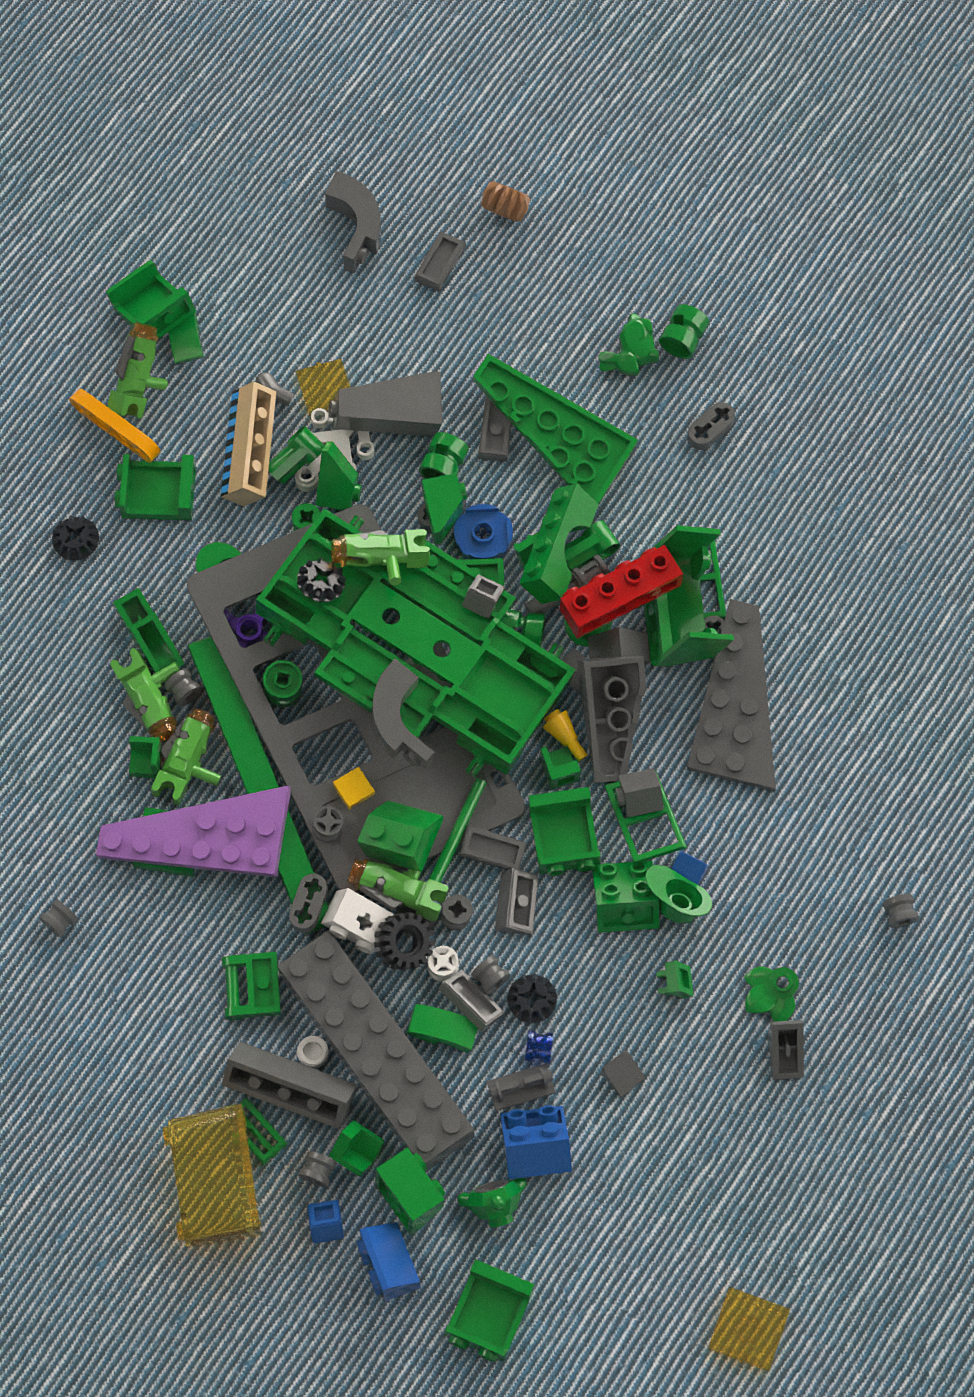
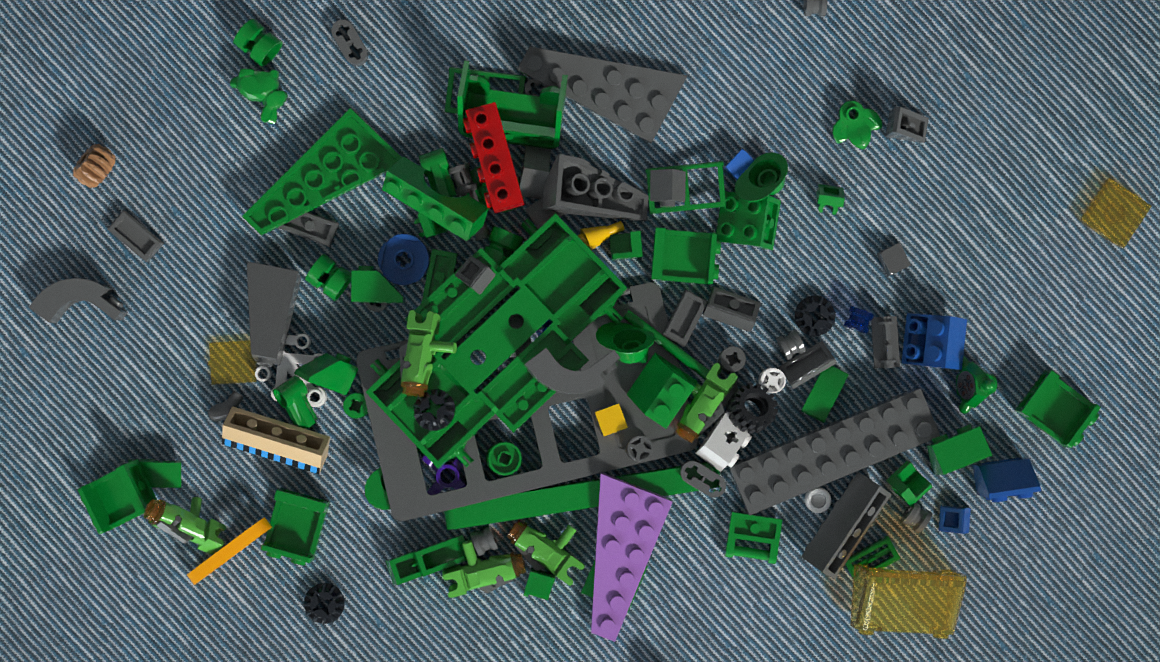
camera: 75 degrees left, 20 degrees up
none -> green piece [596,322,655,364]

